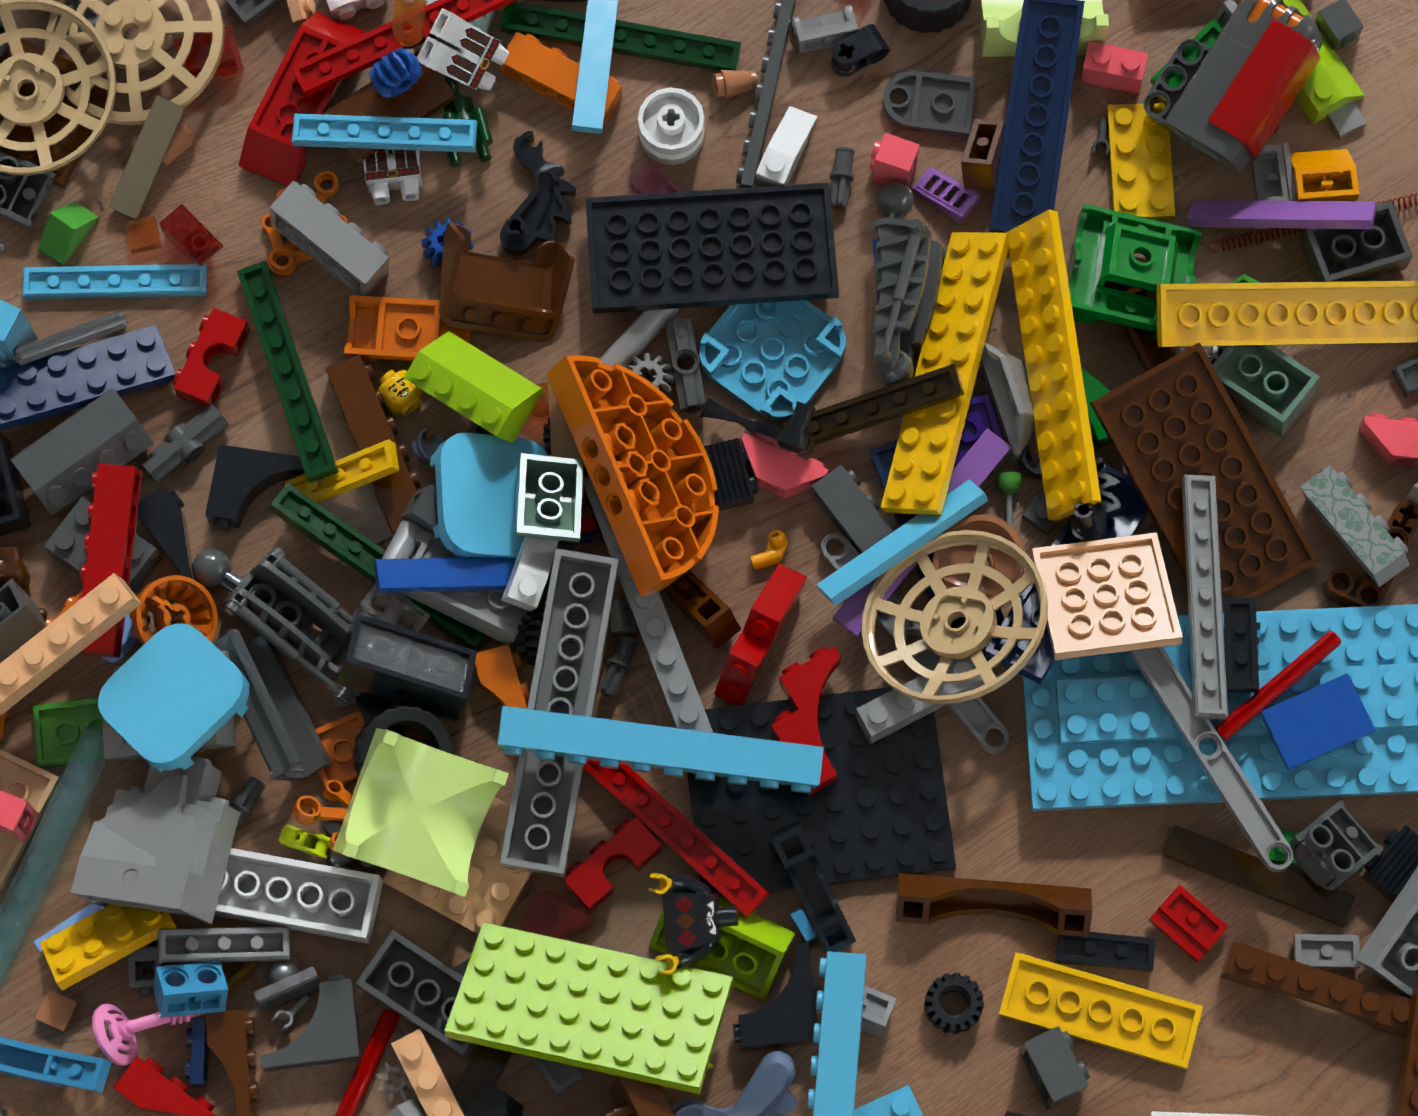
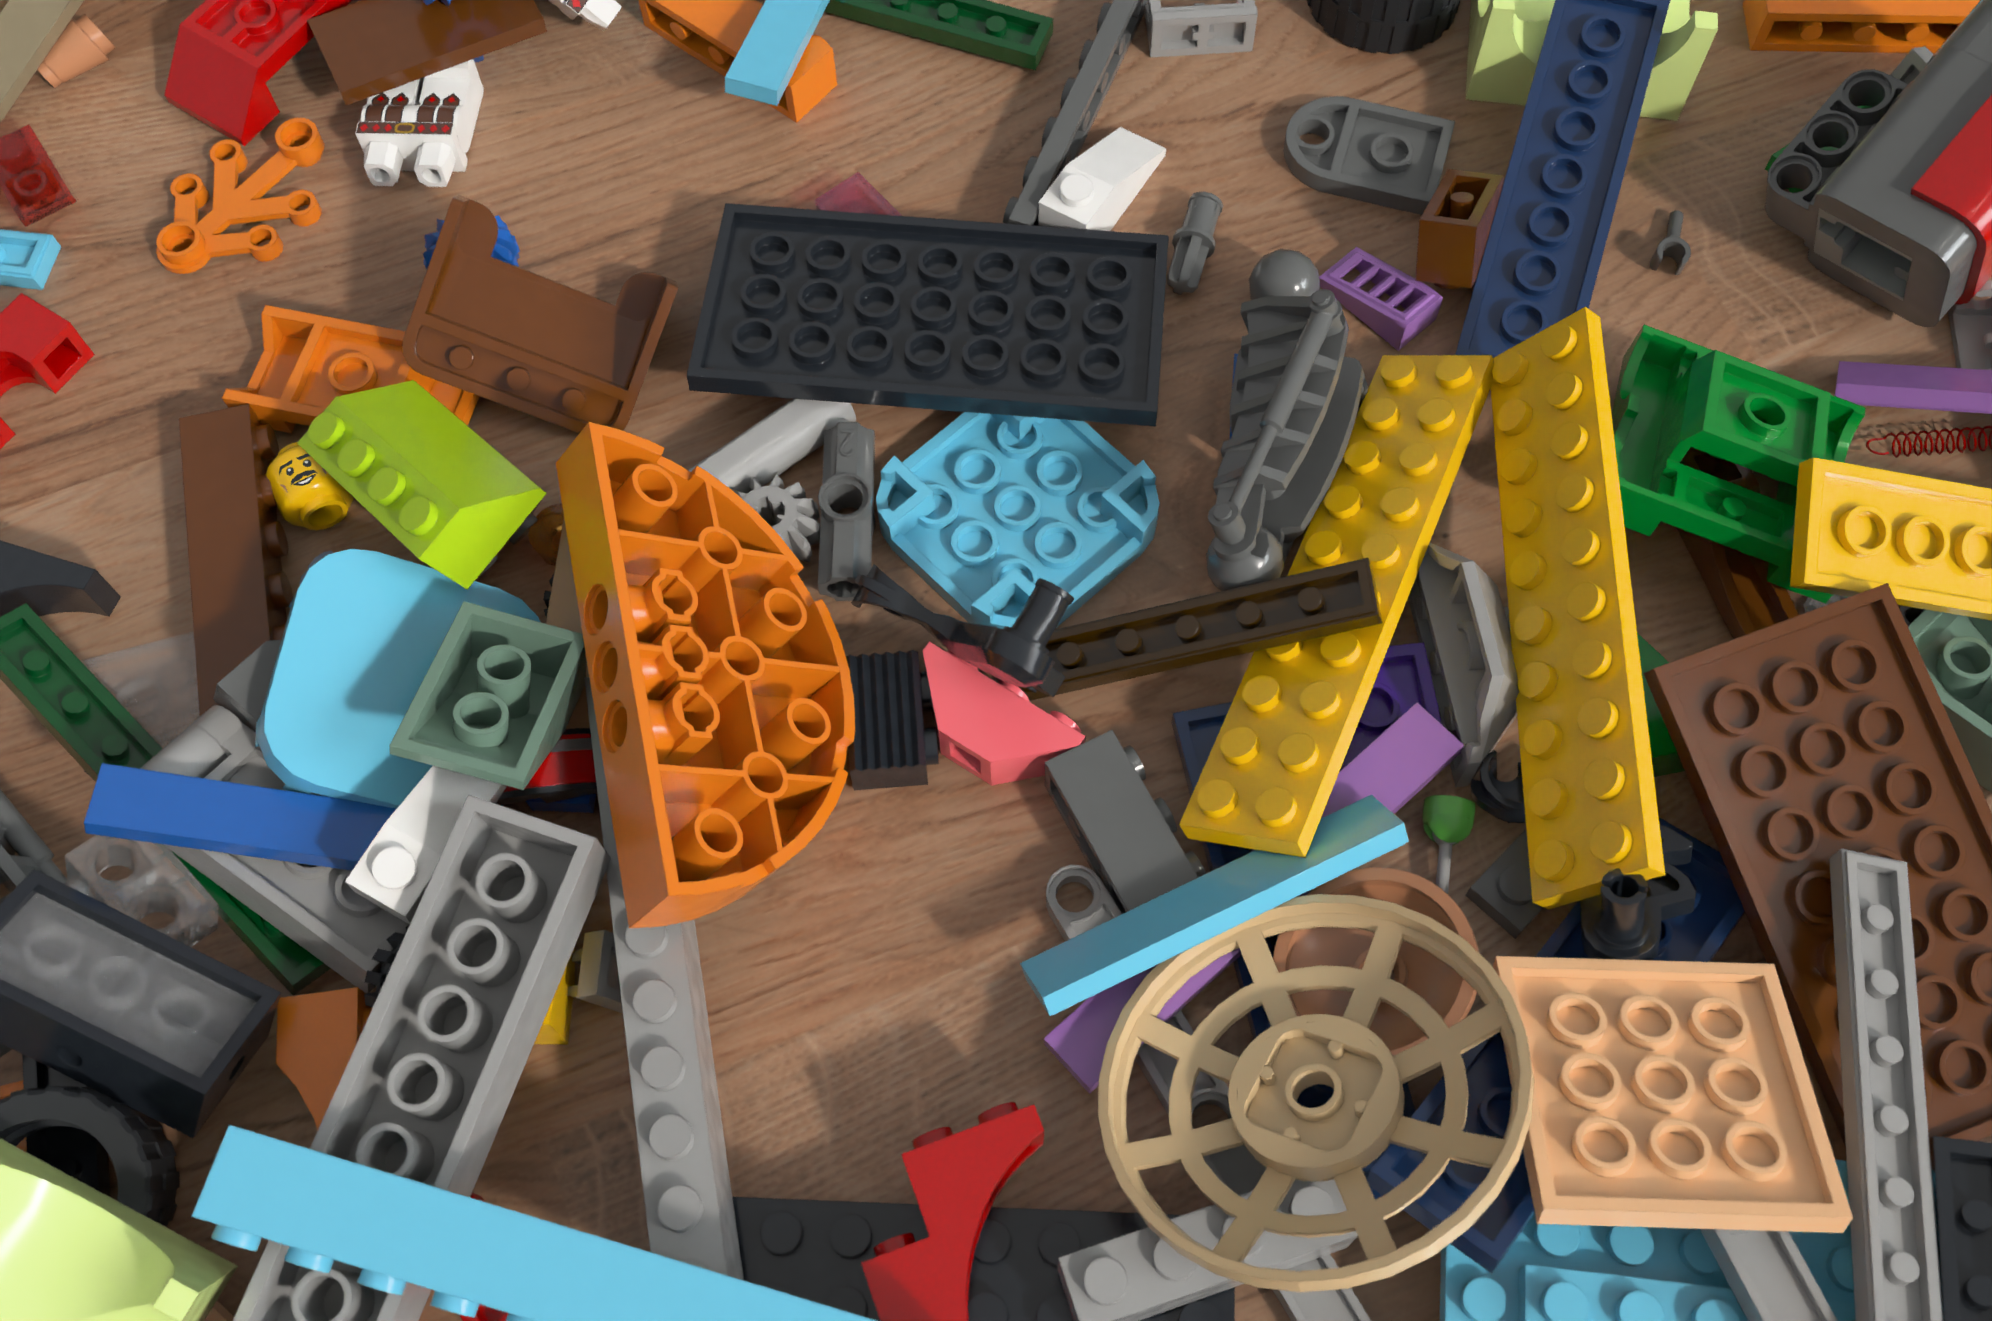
camera: 10 degrees right, 10 degrees down
dark green plate [237,260,339,483] -> none
light grey brick [270,180,389,296] -> none
yellow plate [285,439,399,504] -> none
medium azure tile [292,114,477,152] -> none
dark green plant [443,74,493,167] -> none
black animal [500,131,576,255] -> none
dark grey axle [599,635,639,698] -> none
white wheel [638,87,705,165] -> none
reddish brown slope [663,570,741,649] -> none
nougat cone [712,70,758,100] -> none
red arch [714,563,807,705] -> none
light orange arm [750,530,788,571] -> none
black piece [831,24,890,77] -> none
coral brick [869,133,920,187] -> none
coral brick [1080,41,1148,95] -> none
yellow plate [1106,103,1175,221] -> none

